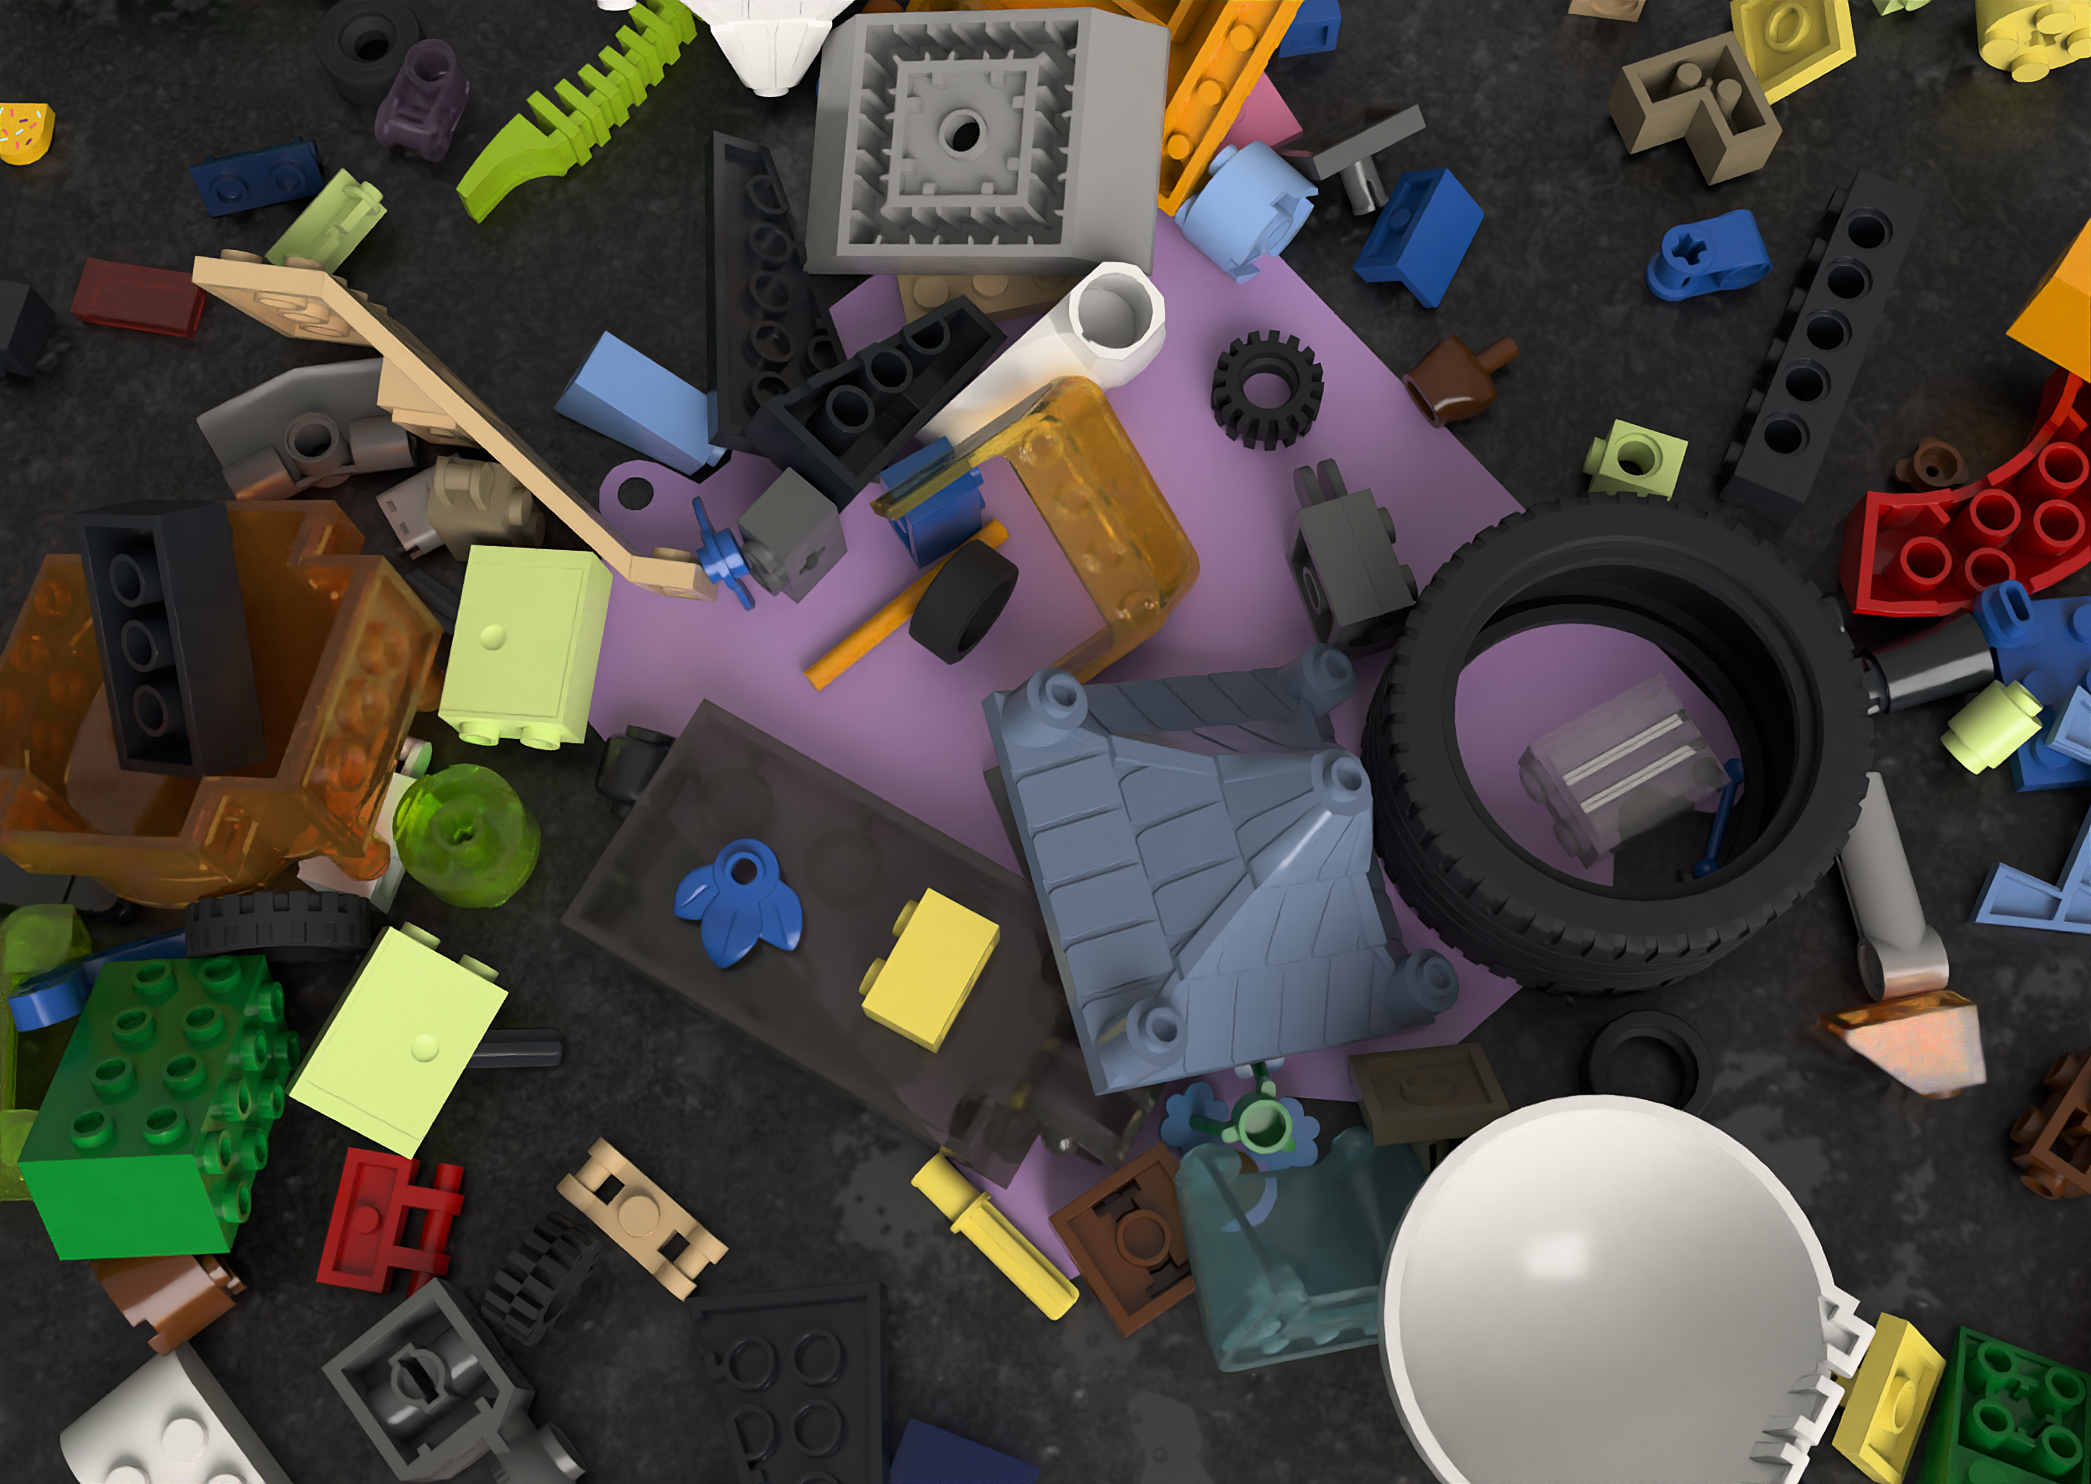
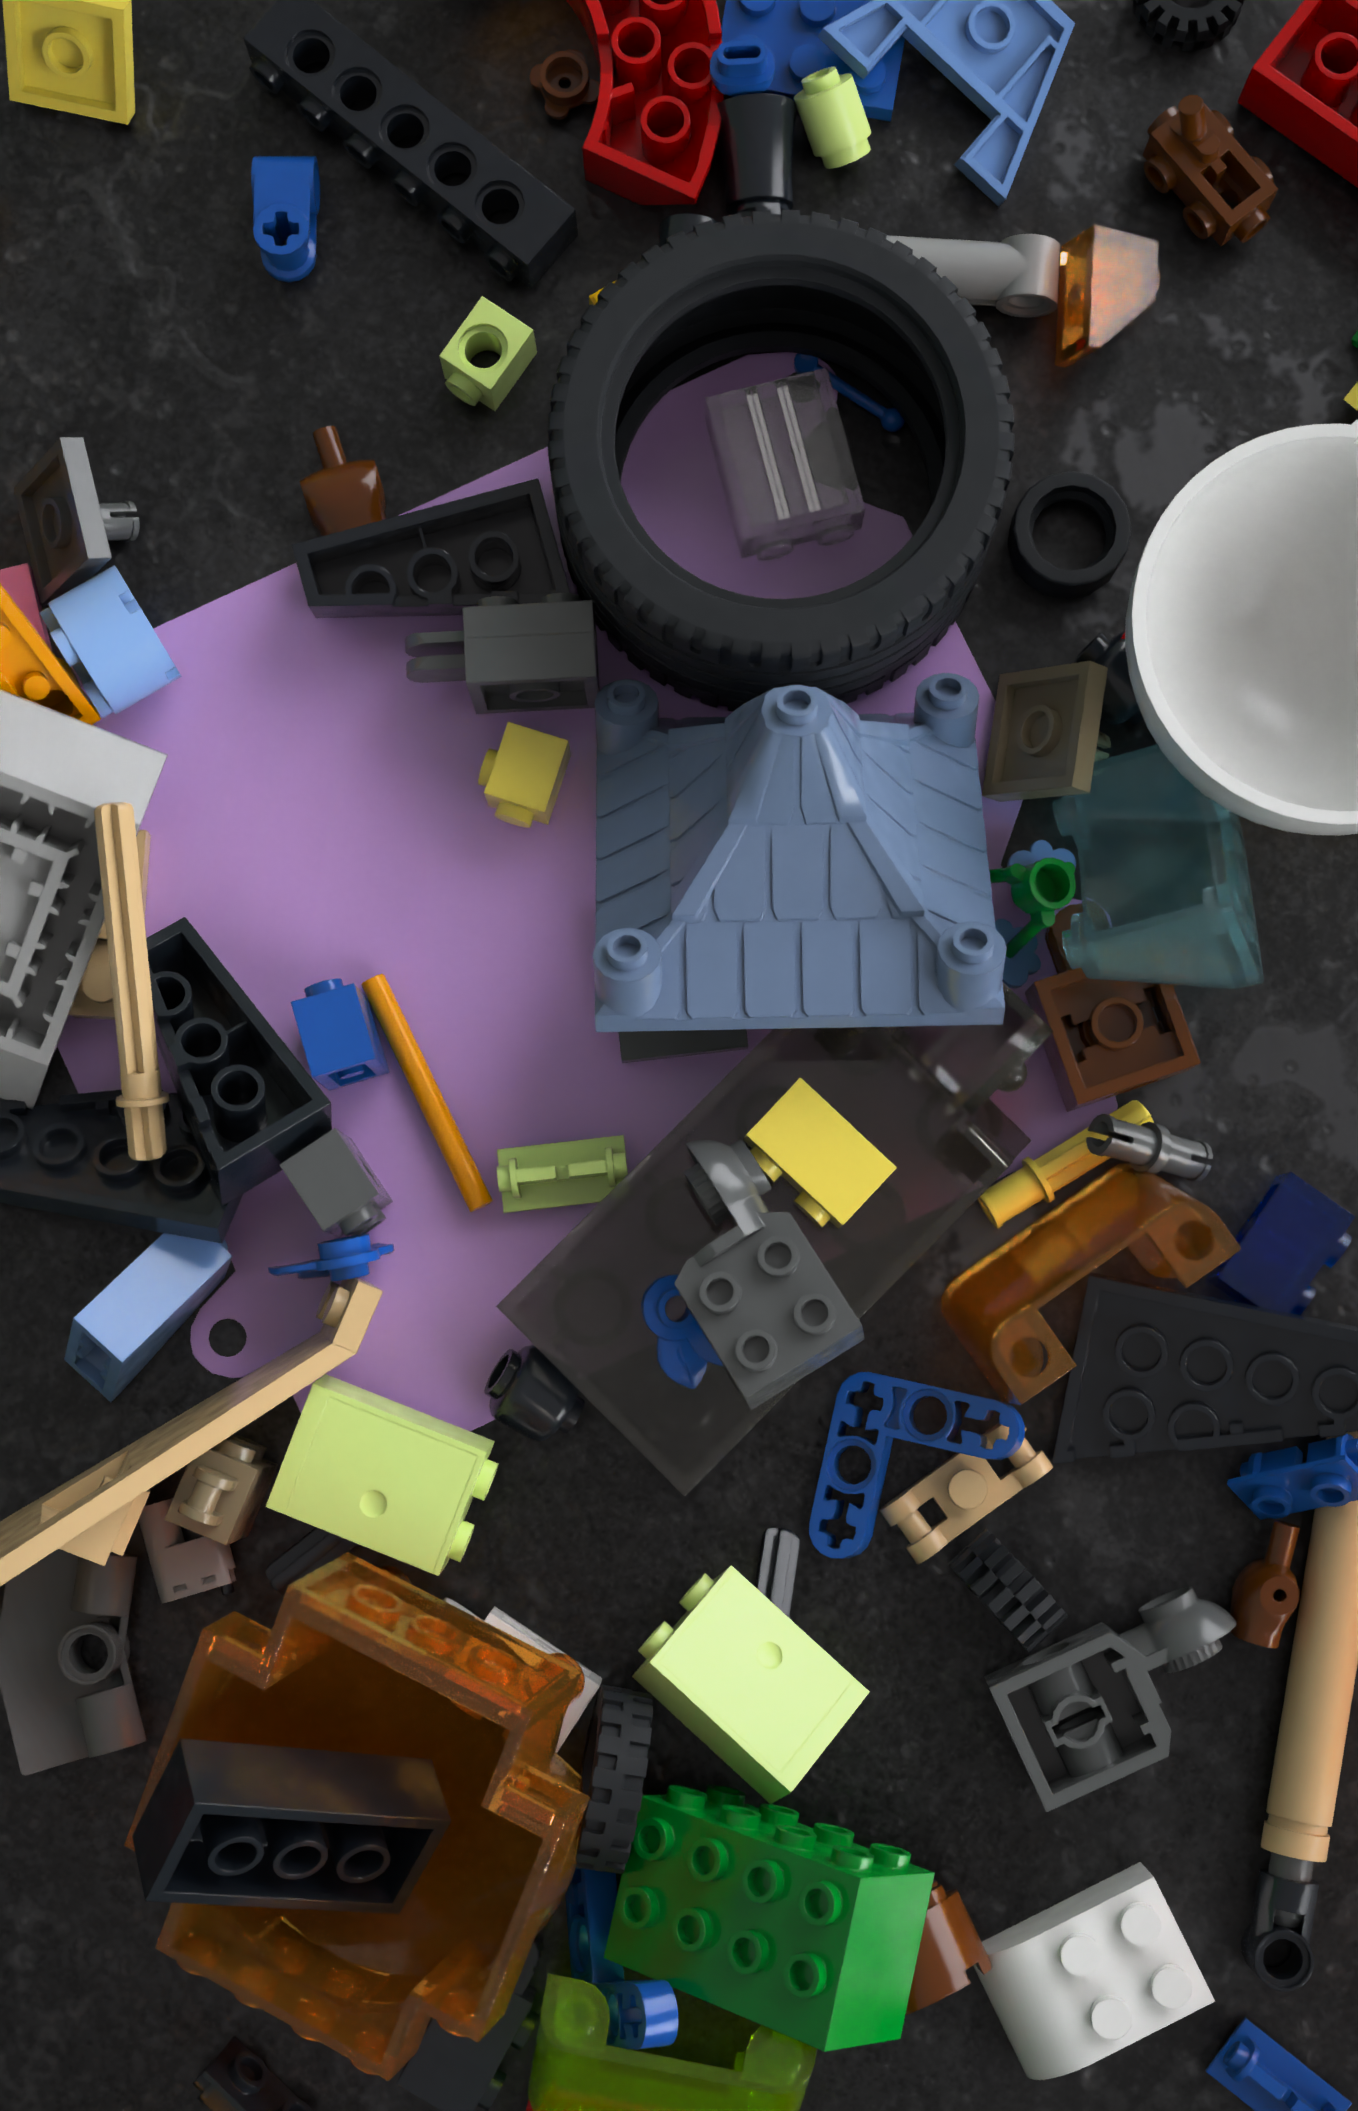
camera: 75 degrees left, 10 degrees up
red plate [316,1147,465,1298] -> none
clear neon green brick [392,763,541,908] -> none
clear yellow windscreen [869,375,1200,685] -> none
black tyre [908,539,1019,665] -> none
white piece [914,261,1166,464] -> none
black tyre [1211,330,1325,451] -> none
blue panel [1352,168,1484,308] -> none
dark tan brick [1607,31,1783,186] -> none
none -> tan axle [94,802,169,1161]
none -> black wedge [292,478,570,618]
none -> light yellow brick [478,722,571,828]
none -> yellowish green hinge [497,1135,631,1213]
none -> dark grey brick [674,1139,865,1410]
none -> blue beam [809,1372,1025,1559]
none -> clear orange windscreen [941,1163,1242,1405]
none -> dark grey pin [1086,1114,1213,1182]

